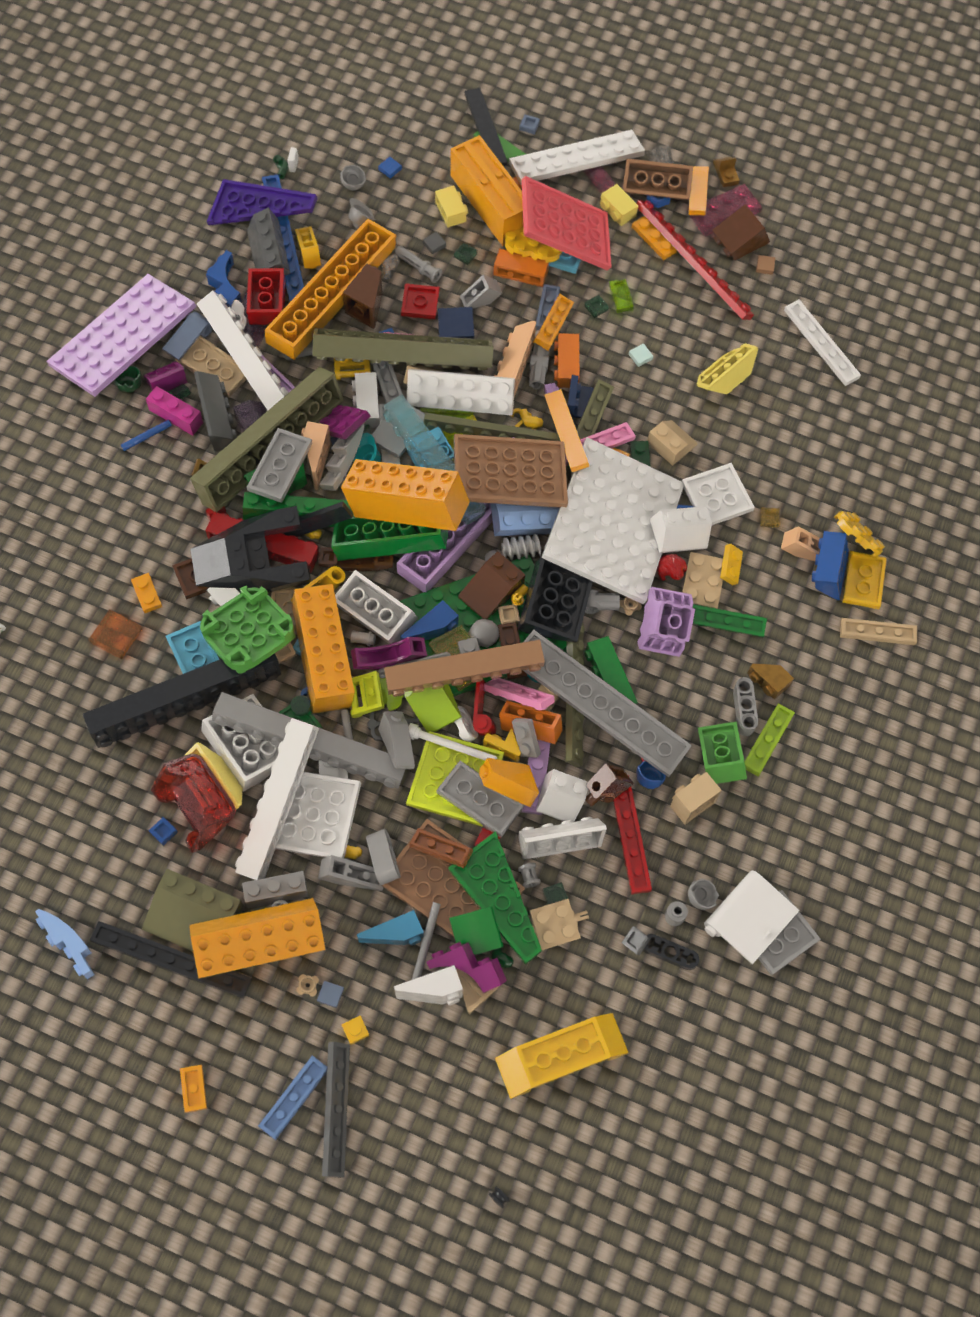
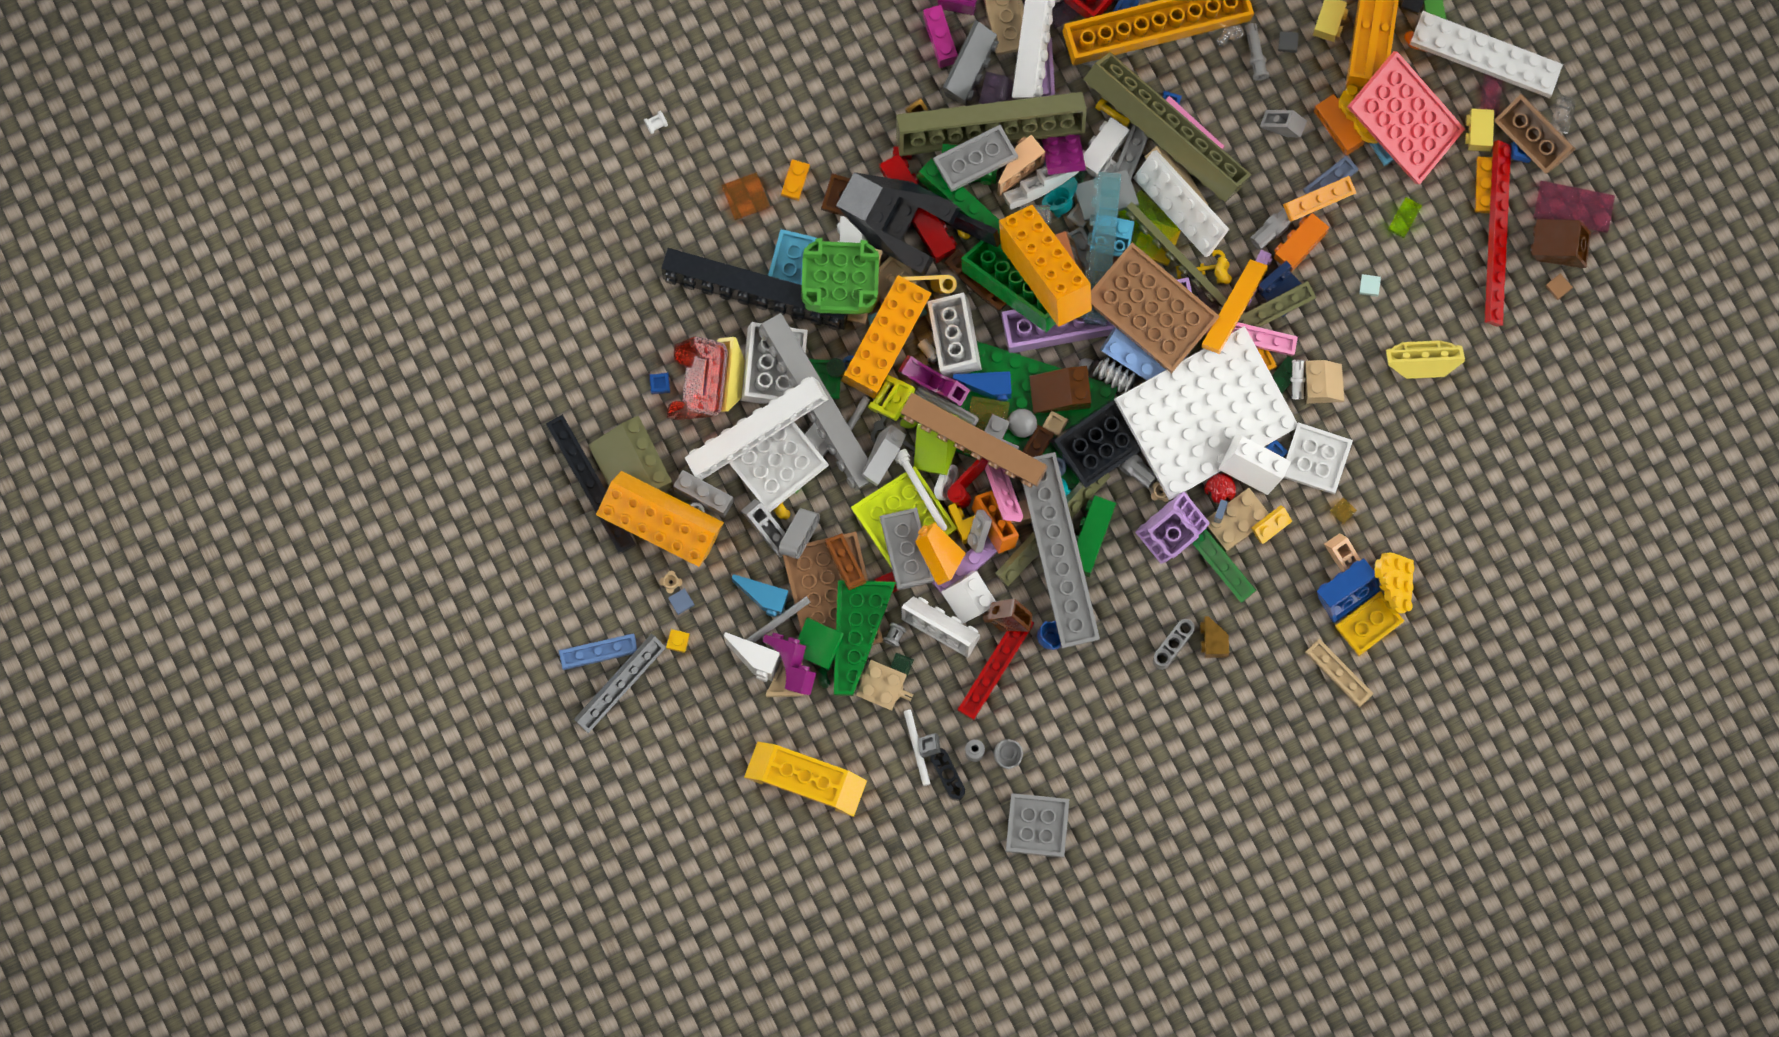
camera: 45 degrees right, 10 degrees up
light blue slope [35,909,95,979] -> none
blue bar [120,420,172,451] -> none
tile [168,384,191,400] -> none
light orange plate [180,1065,207,1113] -> none
reddish brown slope [343,264,383,329] -> none
red plate [401,284,440,320] -> none
dark blue tile [438,307,474,339] -> none
clear green tile [454,242,478,265] -> none
black bush [488,1186,510,1209] -> none
light nougat slope [494,321,536,397] -> none
yellow arm [511,584,528,606] -> none
clear green tile [584,295,609,318] -> none
tan brick [670,772,722,825] -> none
light orange tile [689,166,709,215] -> none
bright green slope [698,722,747,784] -> none
white door [704,870,800,964] -> none
pearl gold slope [713,157,740,188] -> none
lime tile [745,703,795,777] -> none
white plate [784,300,861,386] -> none
none -> white bar [904,710,930,786]
none -> sand blue tile [1214,500,1228,524]
none -> white pin [1290,360,1306,399]

